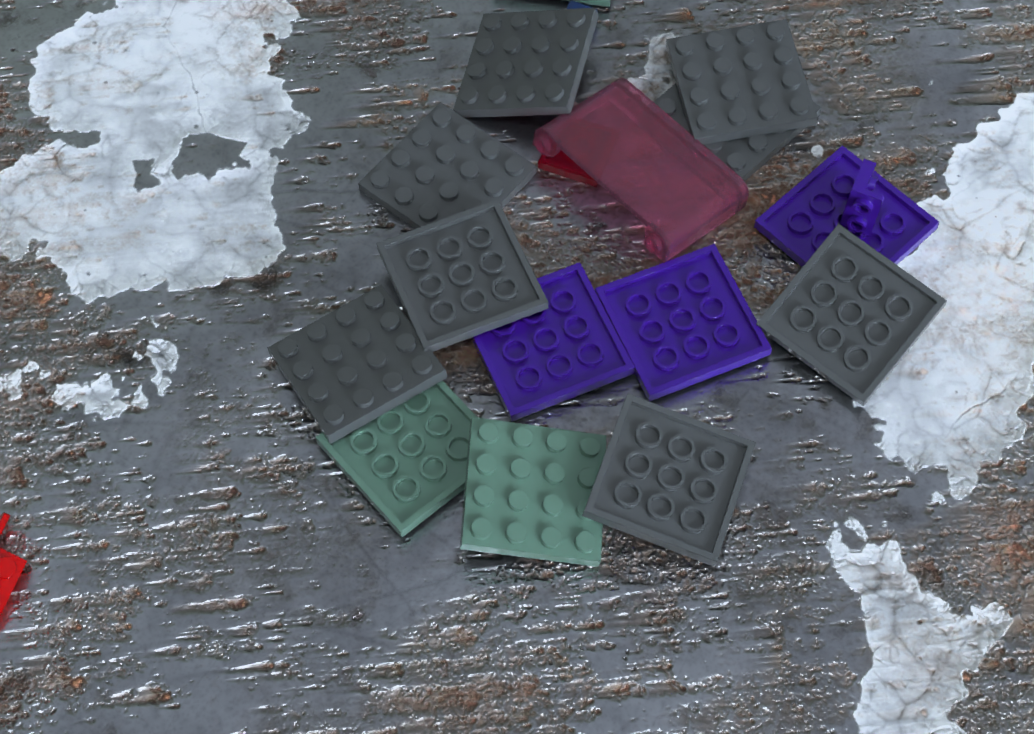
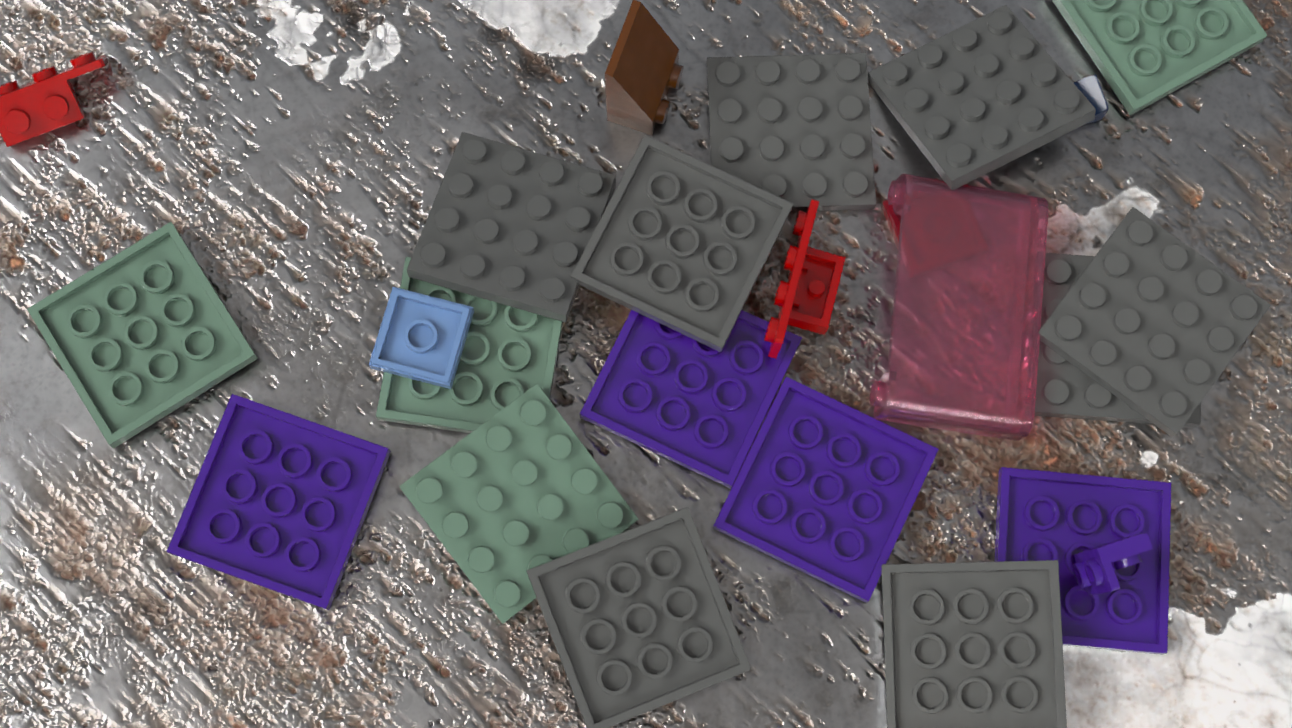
camera: 45 degrees right, 15 degrees up
none -> sand green plate [27,222,258,448]
none -> dark purple plate [166,394,391,610]
none -> medium blue tile [369,287,474,389]
none -> reddish brown slope [605,0,684,135]
none -> red bracket [764,199,846,359]

